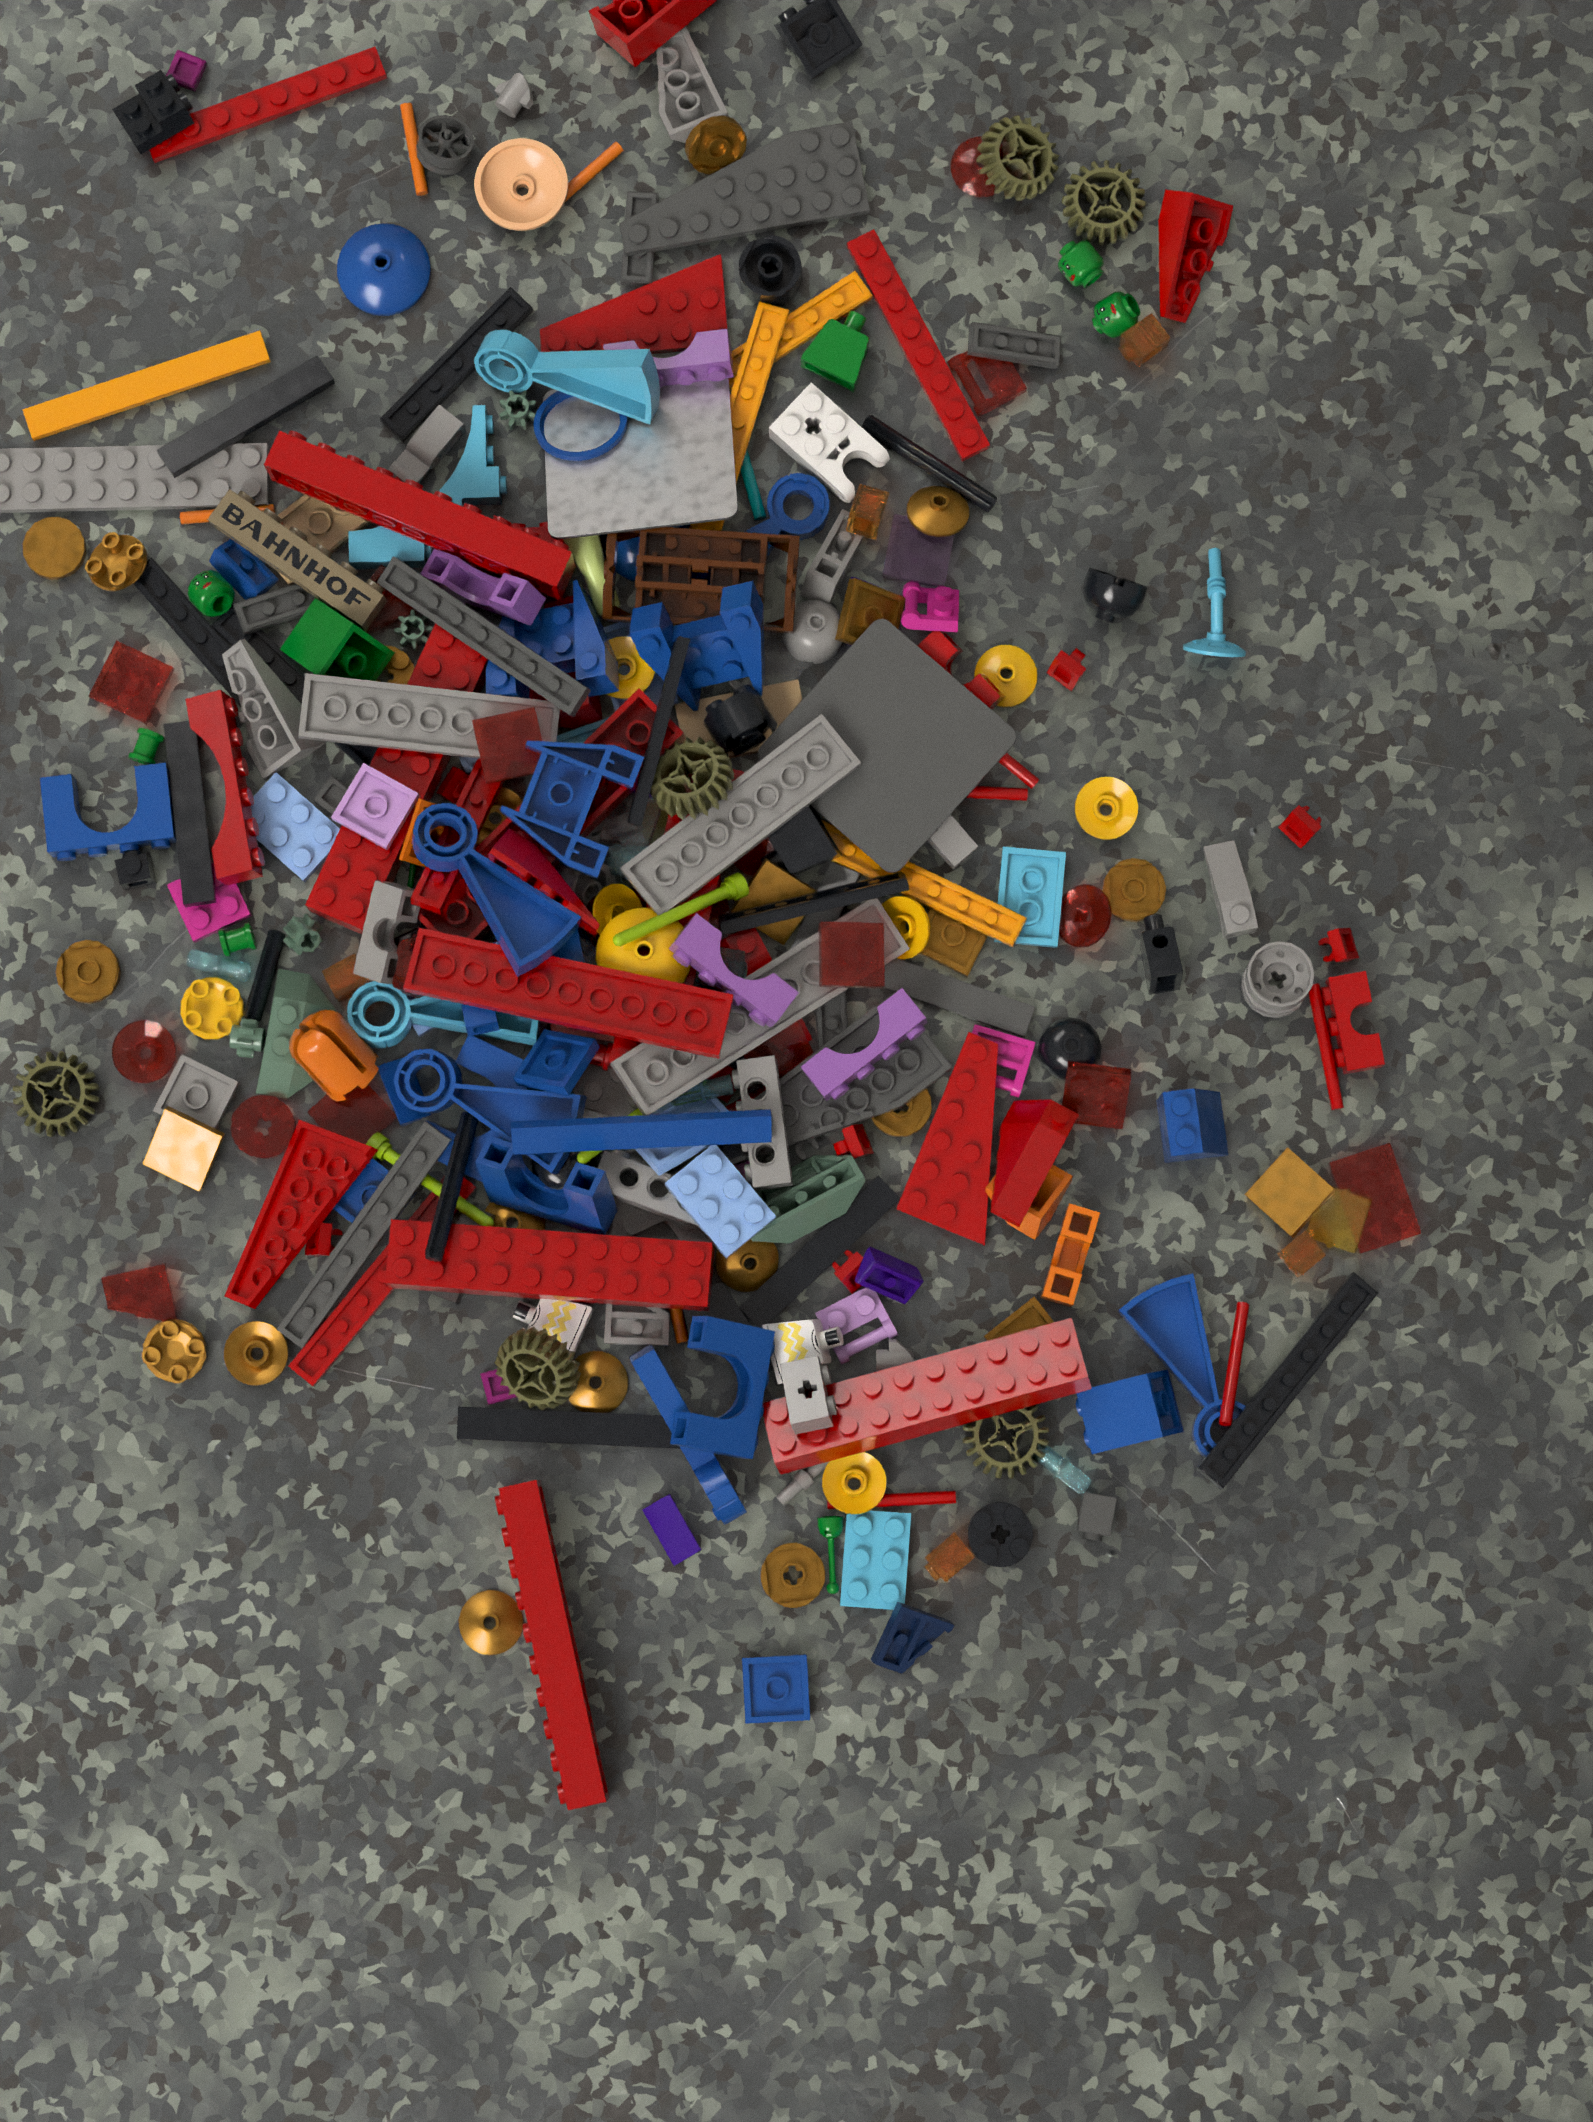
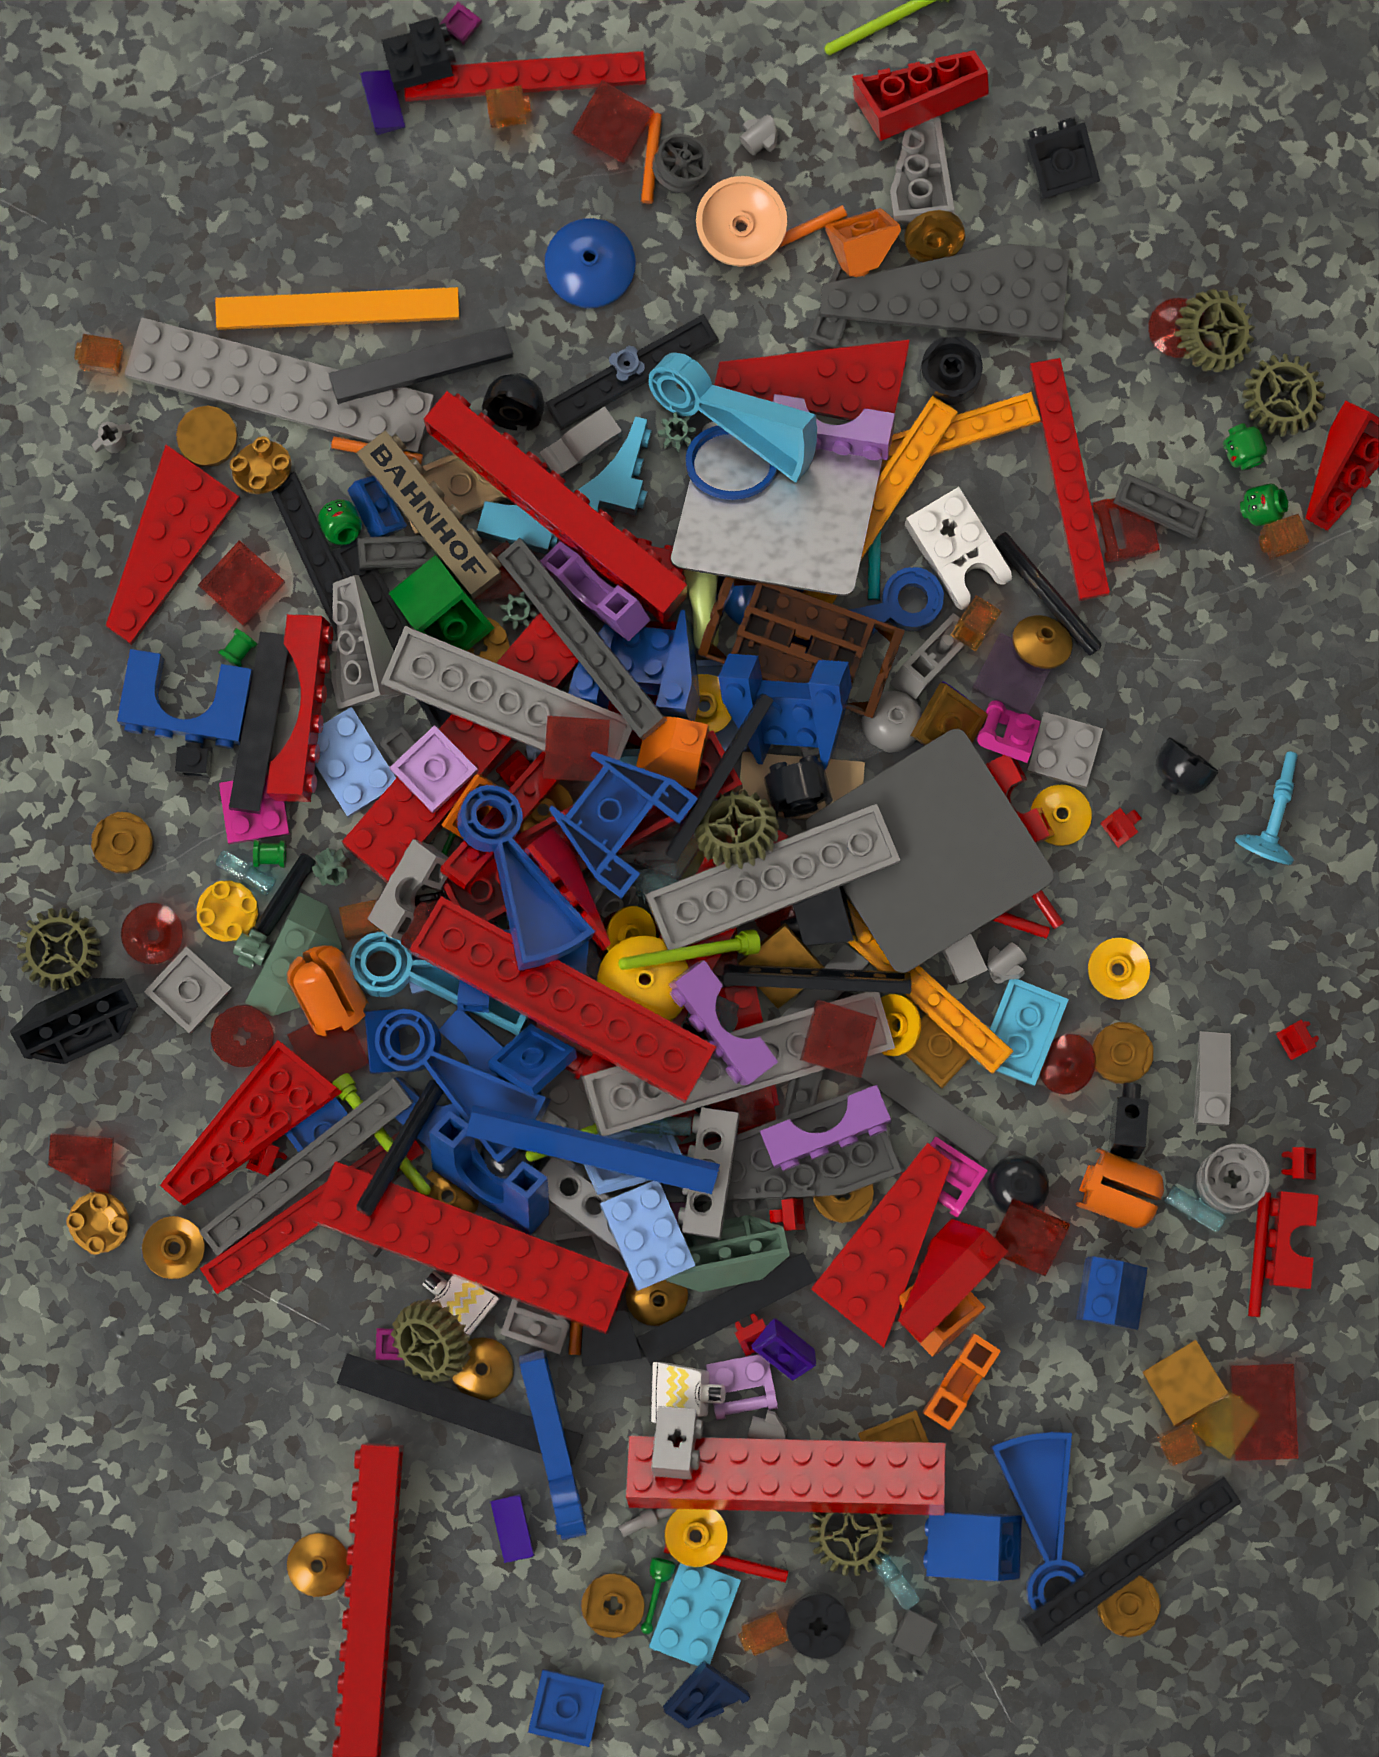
camera: 15 degrees right, 0 degrees up
tile [143,1106,225,1192] -> none
blue arch [670,1316,775,1459] -> none
green torso [801,311,870,393] -> none
red bar [1219,1302,1250,1426] -> none
none -> black wedge [10,978,138,1064]
none -> red wing [106,444,240,645]
none -> dark purple slope [360,70,406,135]
none -> black cylinder [482,373,544,431]
none -> clear orange brick [485,85,531,128]
none -> clear red plate [571,80,655,165]
none -> sand blue plate [609,346,645,381]
none -> orange slope [636,716,709,790]
none -> orange slope [825,208,901,277]
none -> light grey piece [987,942,1027,984]
none -> light grey plate [1026,712,1103,789]
none -> orange cylinder [1076,1148,1164,1228]
none -> pearl gold tile [1097,1576,1161,1637]
none -> clear light blue axle [1164,1185,1226,1232]

